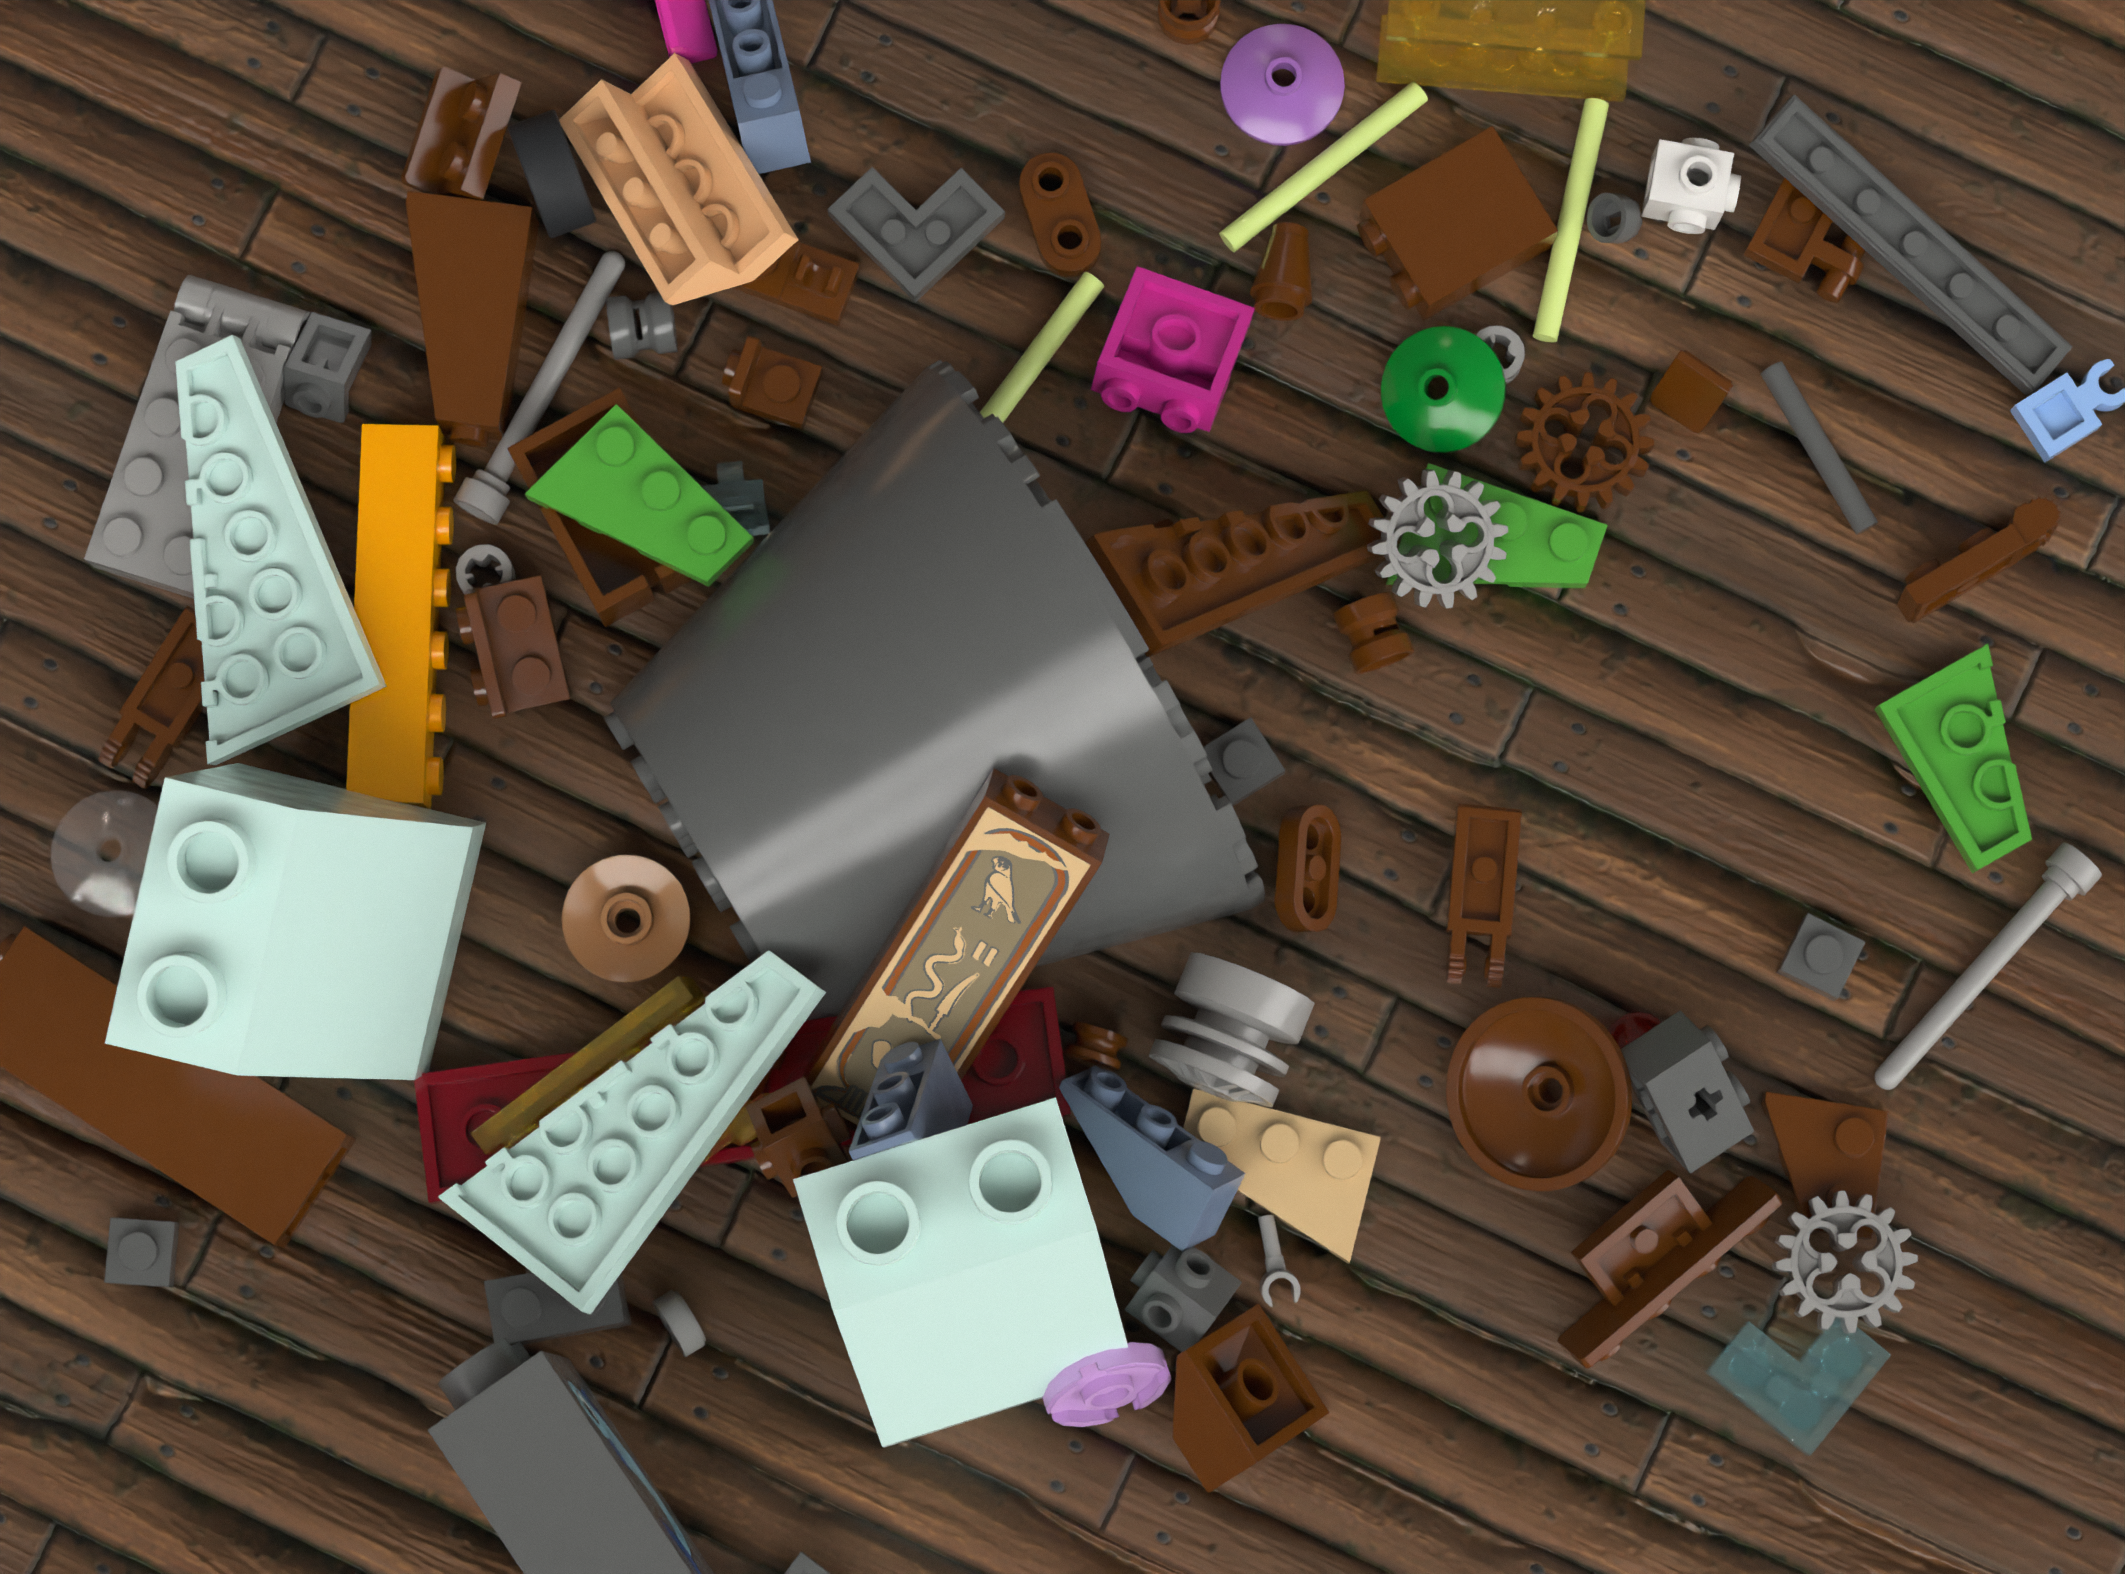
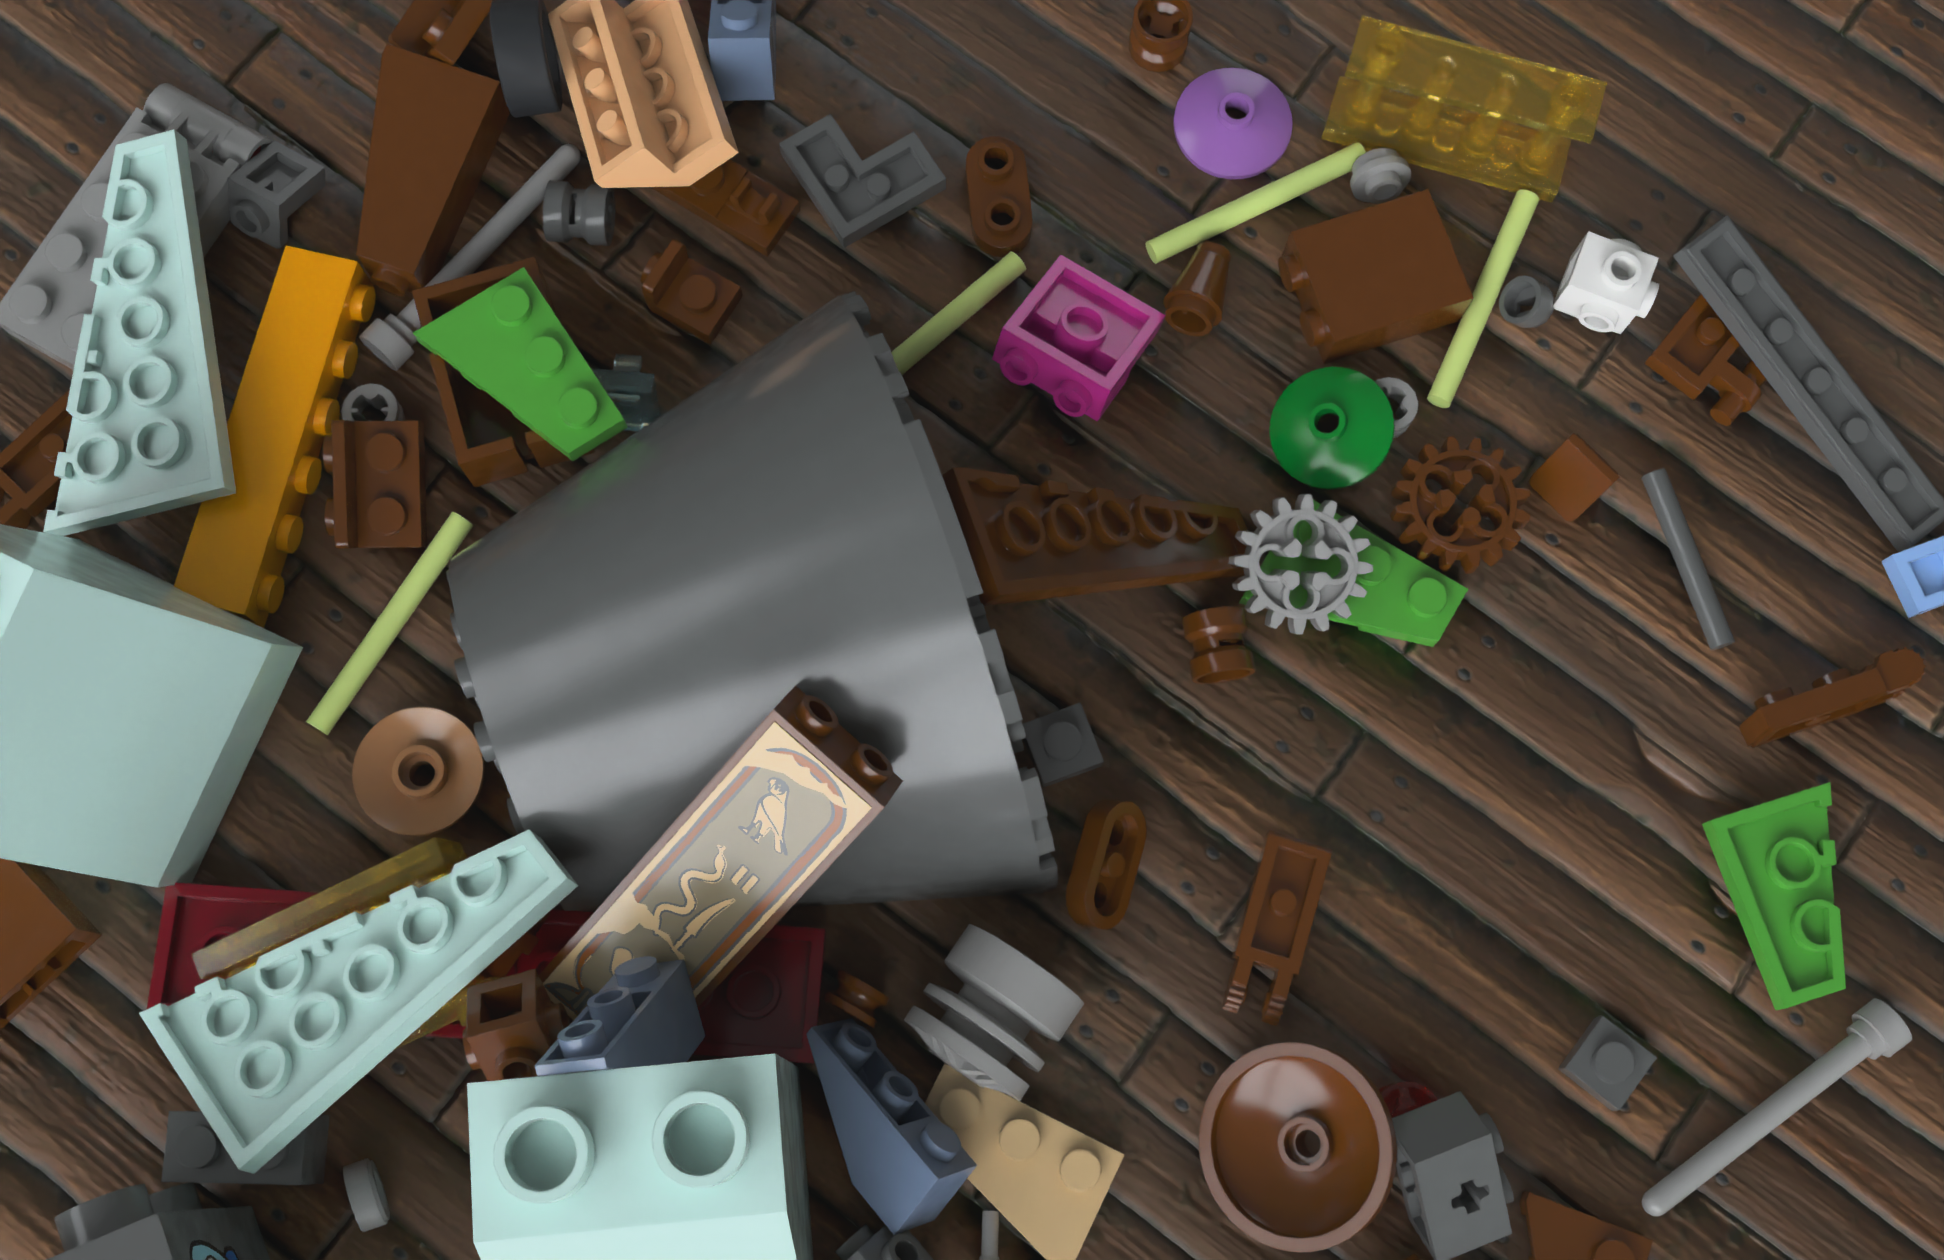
camera: 10 degrees right, 5 degrees down
none -> yellowish green bar [306,512,473,735]
none -> light grey plate [1350,148,1411,204]

